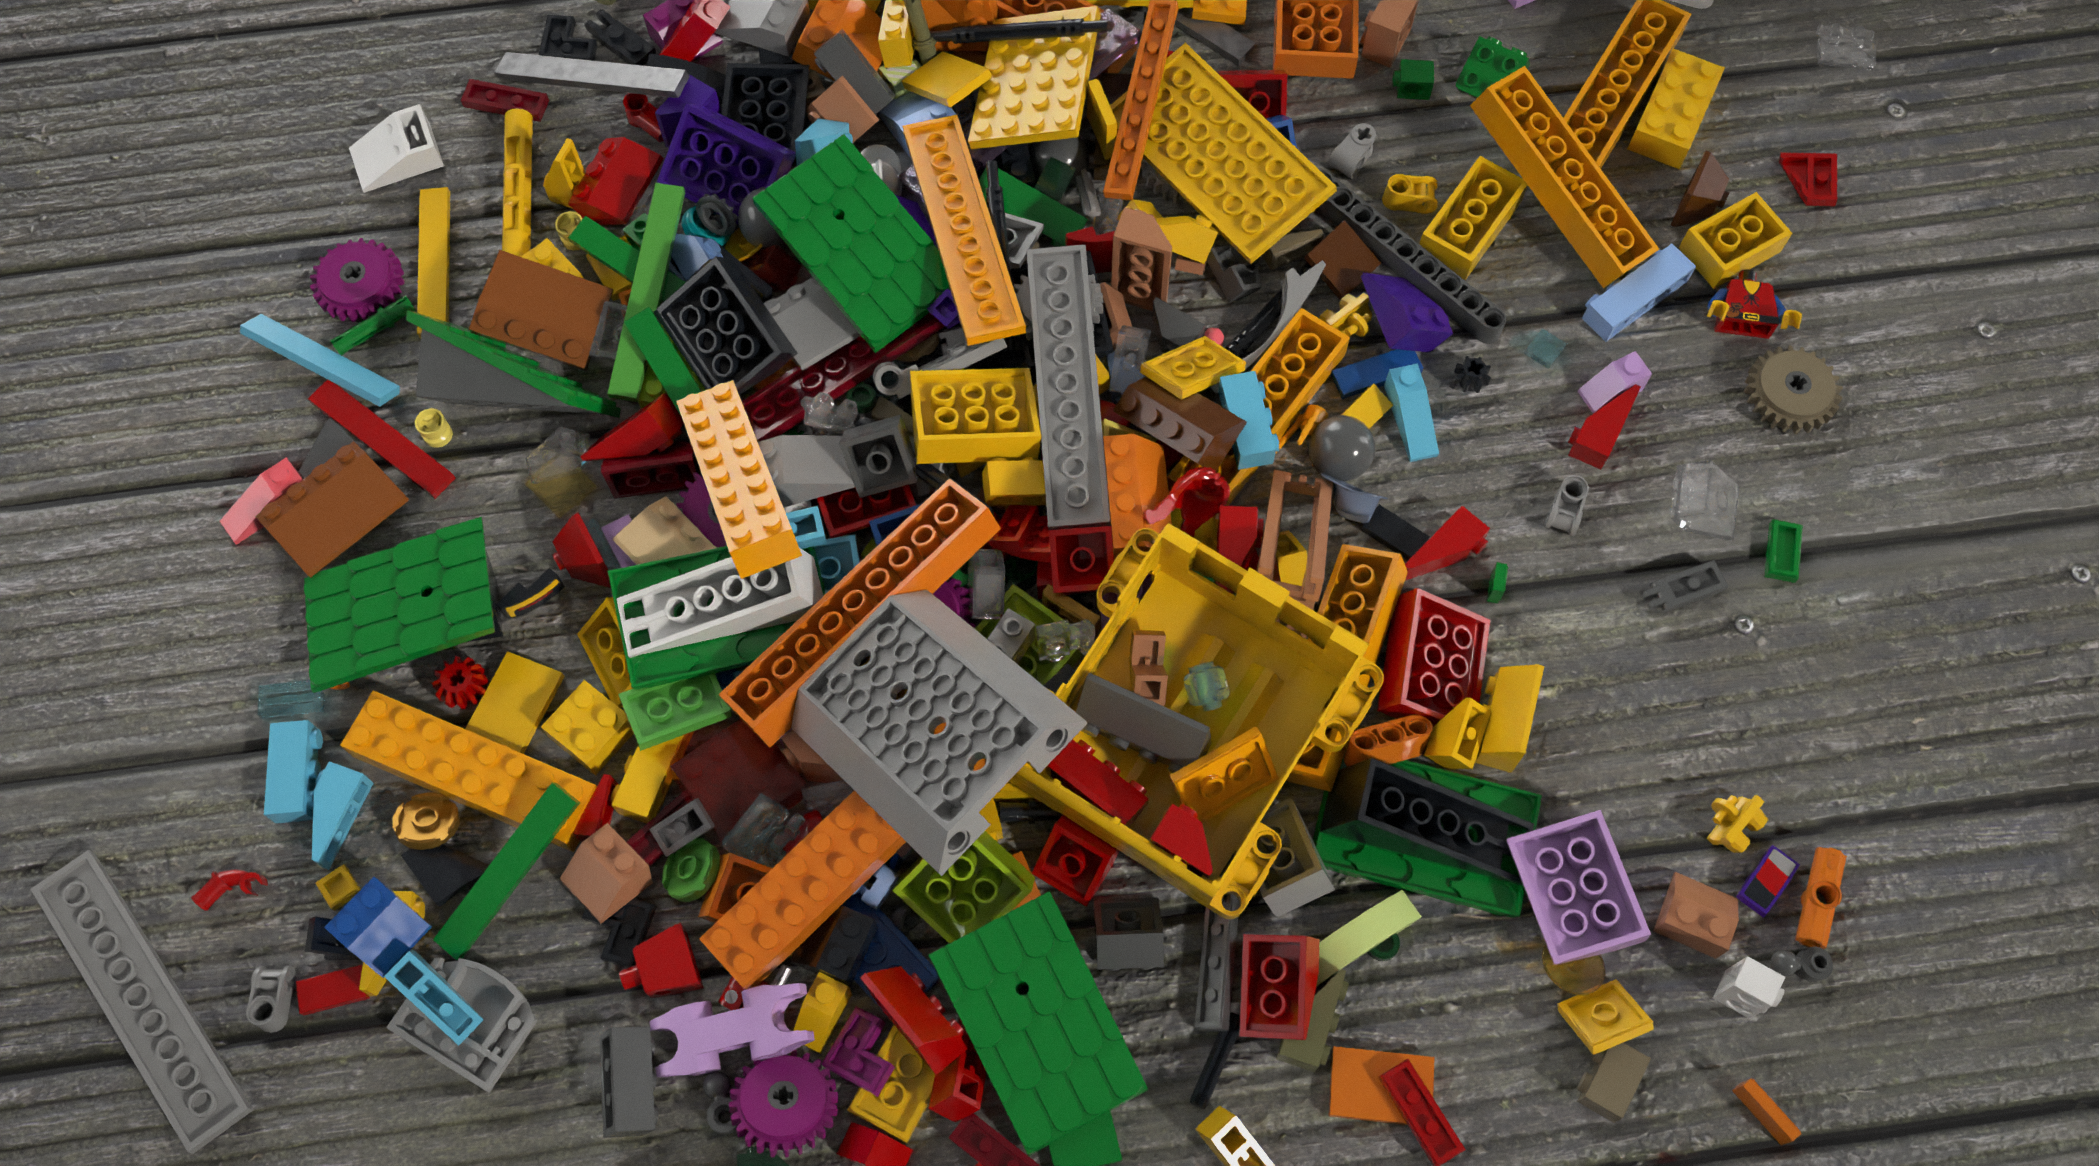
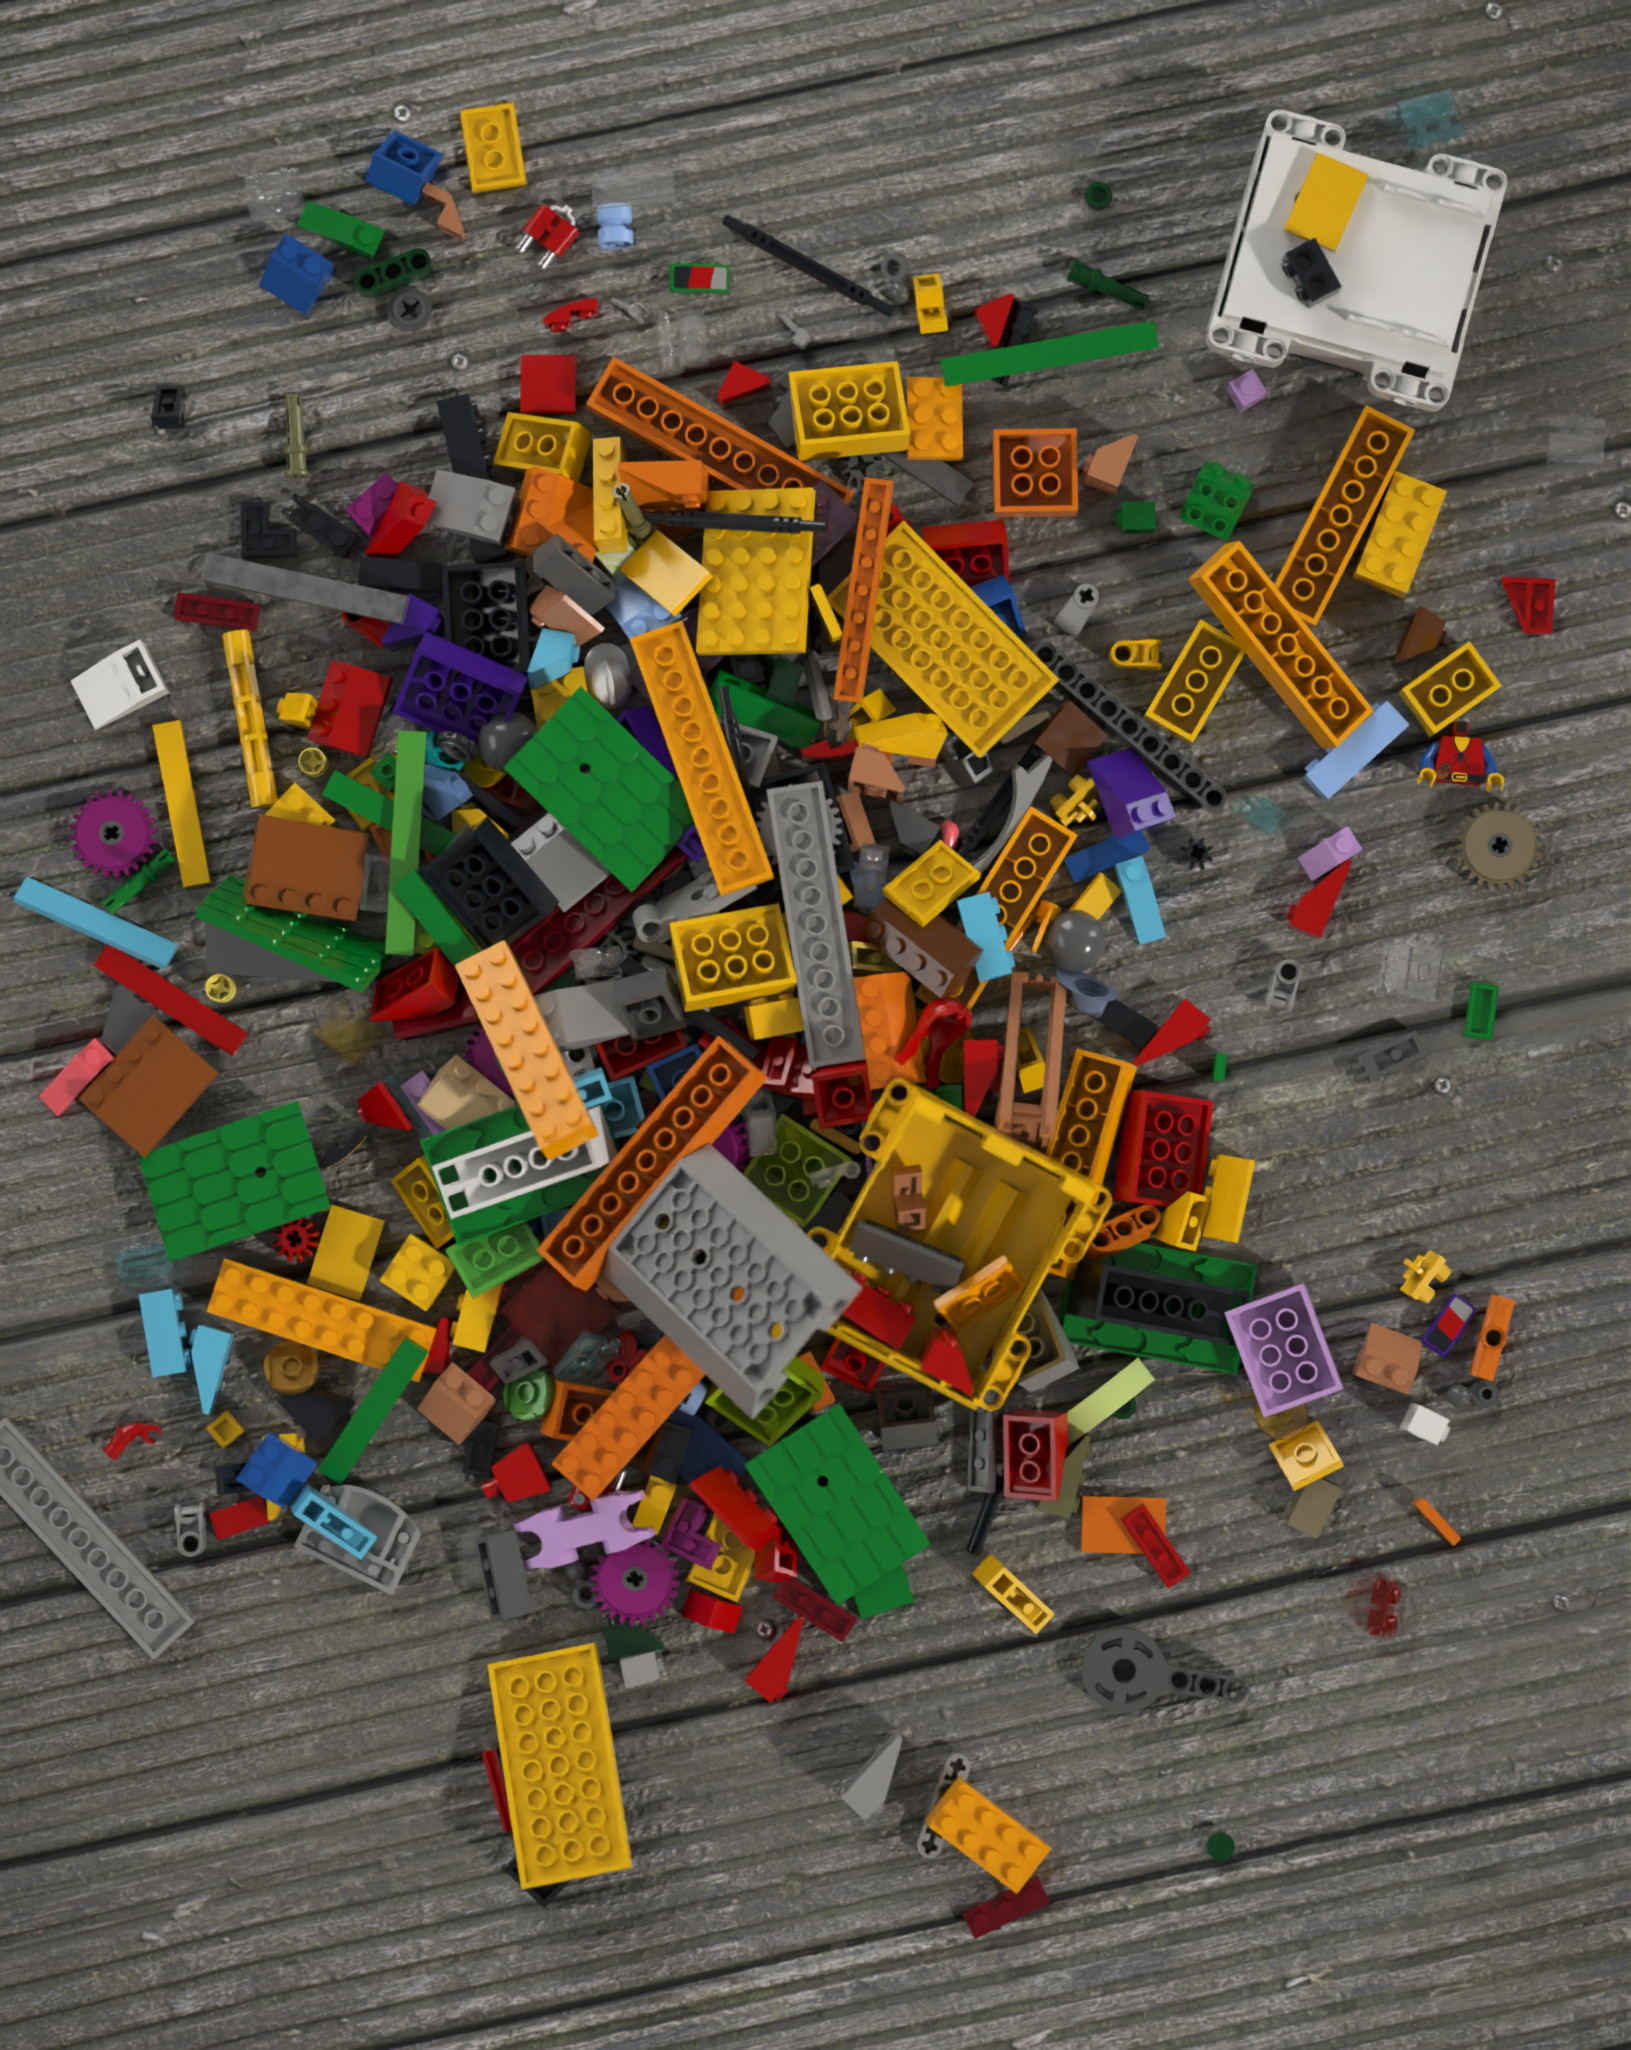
camera: 10 degrees left, 20 degrees up
dark green tile [846,383,876,414] -> none
light grey brick [987,608,1036,664] -> none
clear light blue head [1183,661,1230,711] -> none

